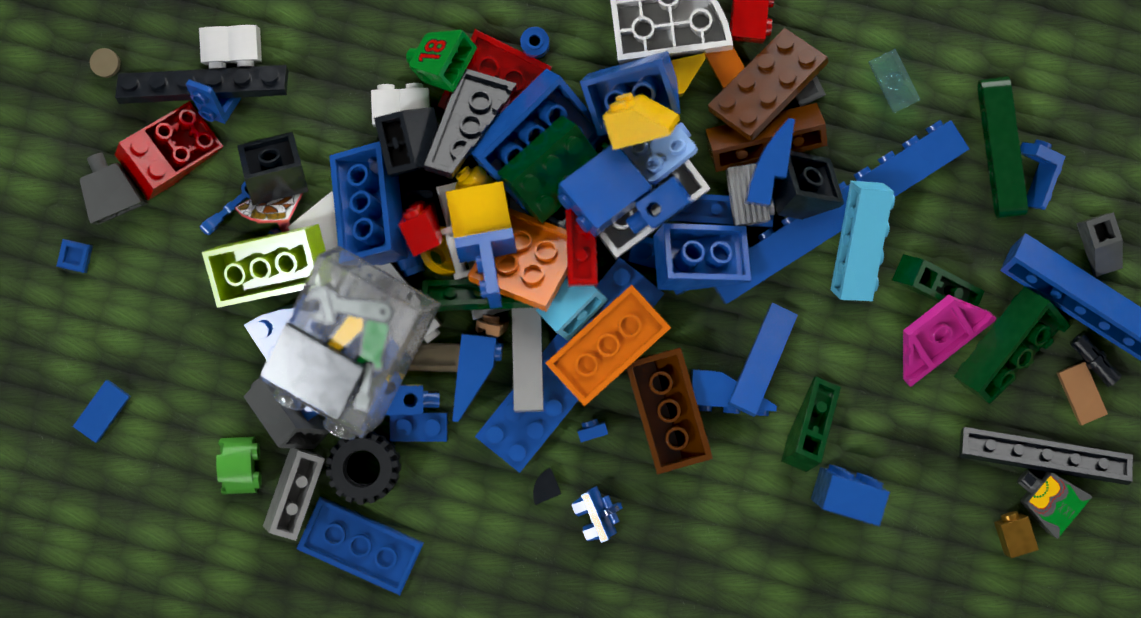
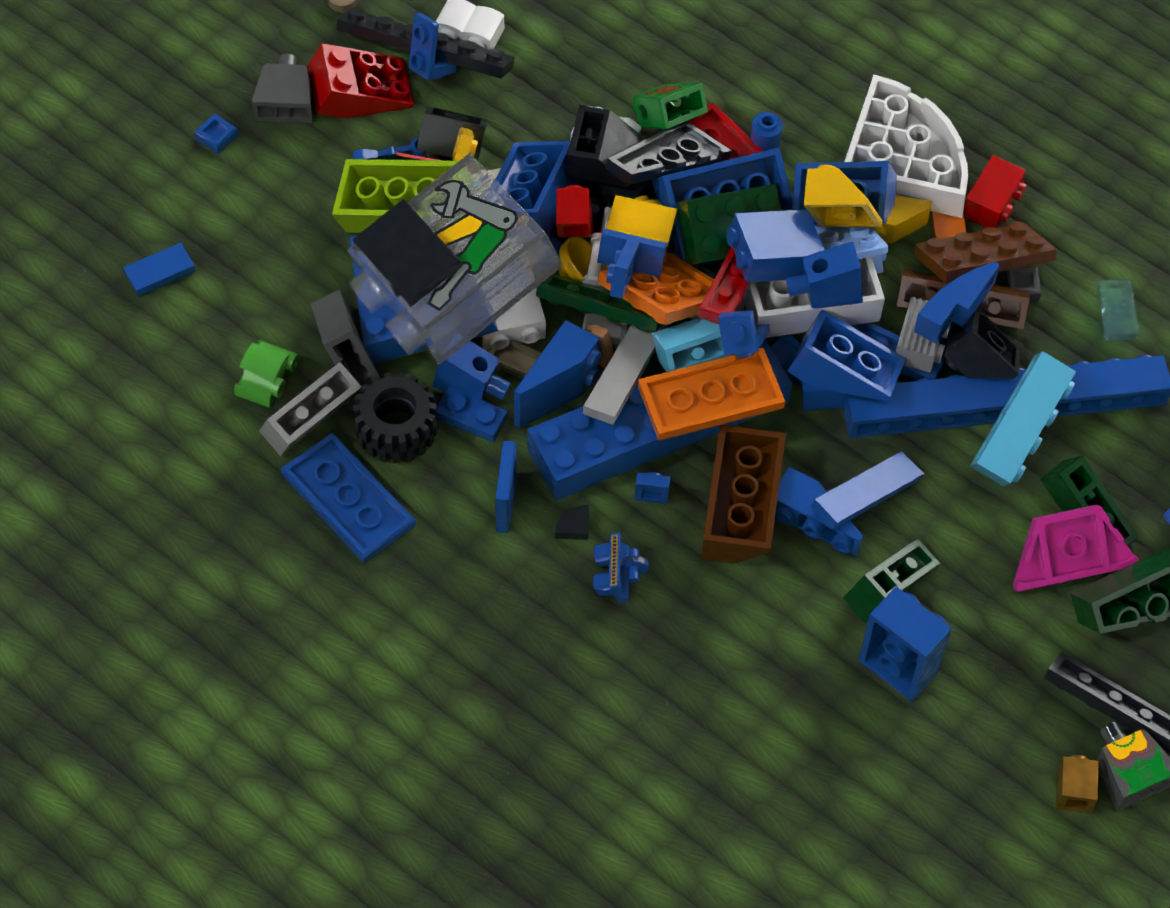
camera: 25 degrees right, 30 degrees down
none -> yellow plate [452,127,477,167]
none -> blue tile [495,441,517,533]
none -> blue bracket [718,310,770,358]

